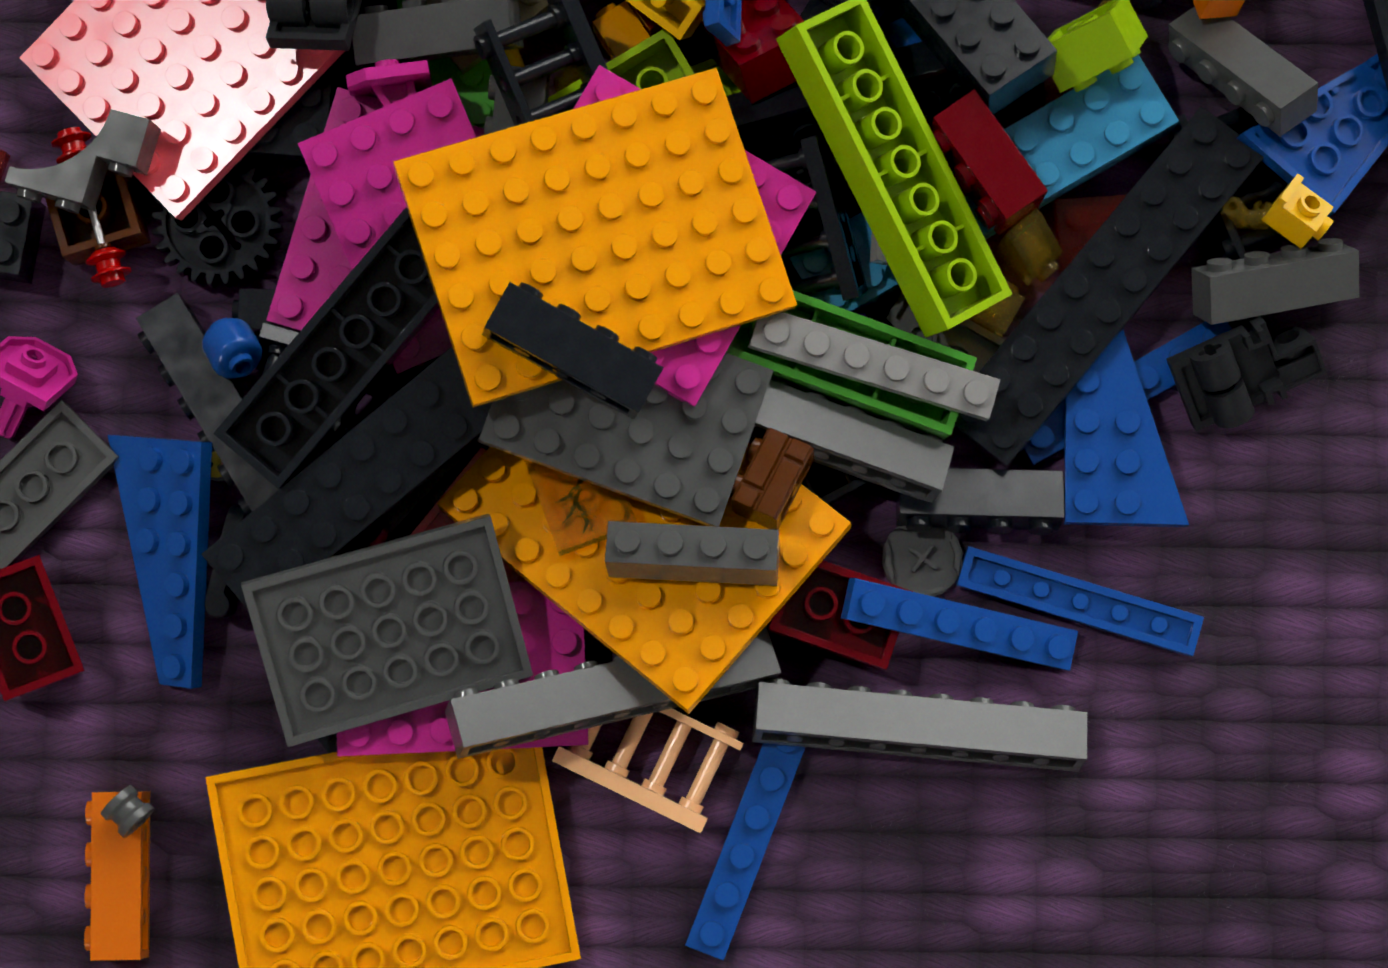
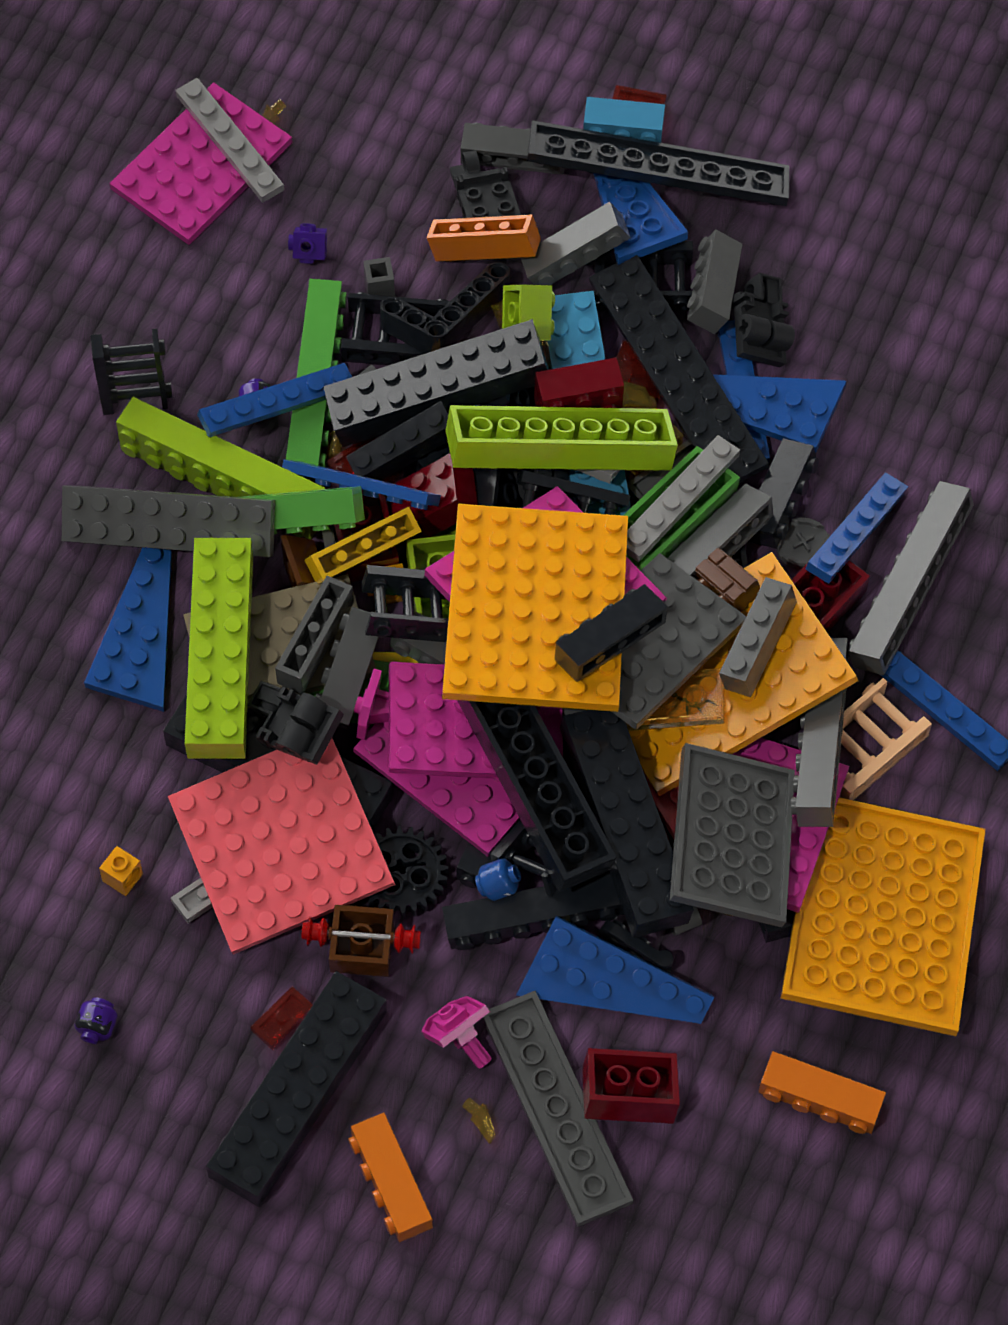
camera: 70 degrees left, 20 degrees down
dark grey arch [5,109,161,214] -> none
dark grey wheel [101,785,155,838] -> none
blue plate [956,546,1204,657] -> none
clear yellow arm [1223,197,1272,230] -> none
yellow brick [1262,173,1334,249] -> none

